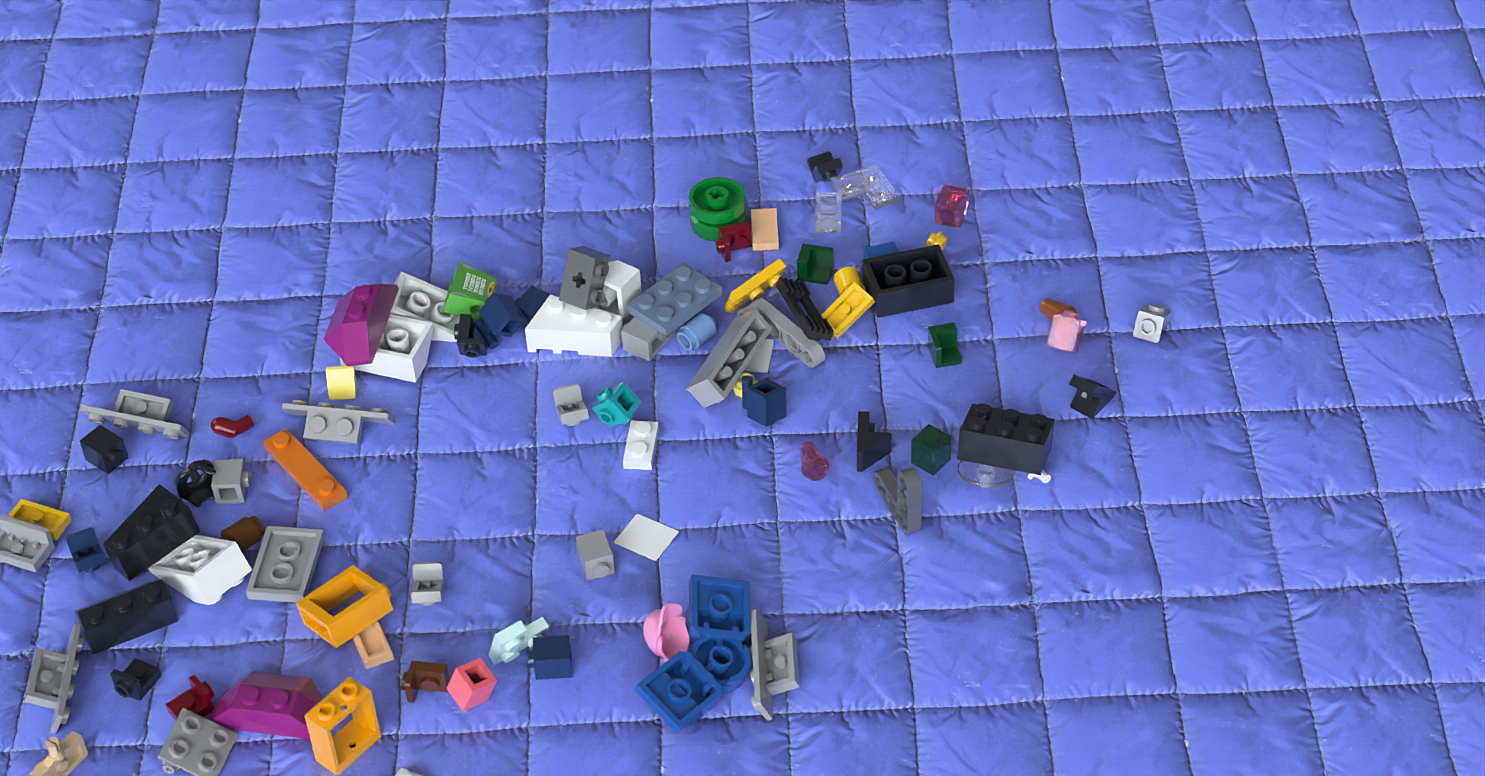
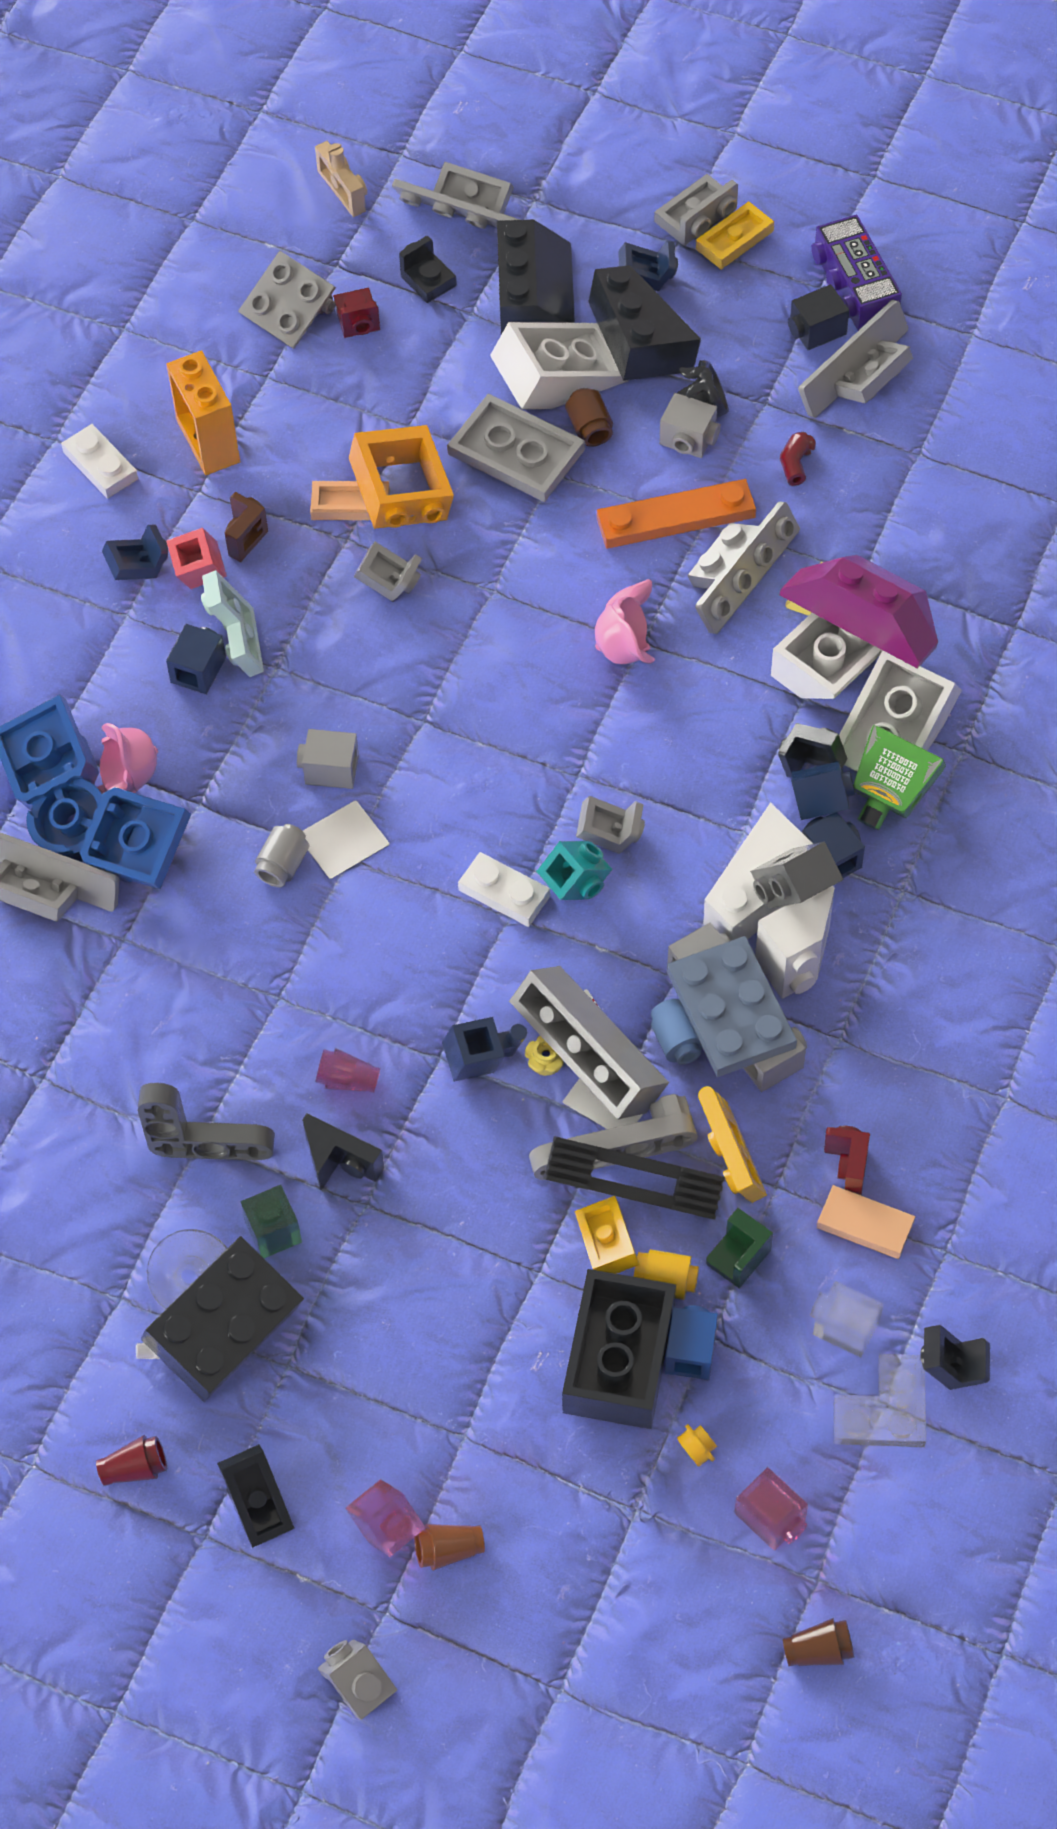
camera: 115 degrees right, 15 degrees up
magenta wedge [209,671,324,740] -> none
green wheel [689,177,747,241] -> none
dark green panel [928,322,962,368] -> none
none -> dark red cone [96,1435,167,1486]
none -> dark blue bracket [102,525,168,580]
none -> light grey brick [254,824,310,888]
none -> bright pink hair [595,579,655,664]
none -> reddish brown cone [783,1618,854,1666]
none -> brick [811,214,902,331]

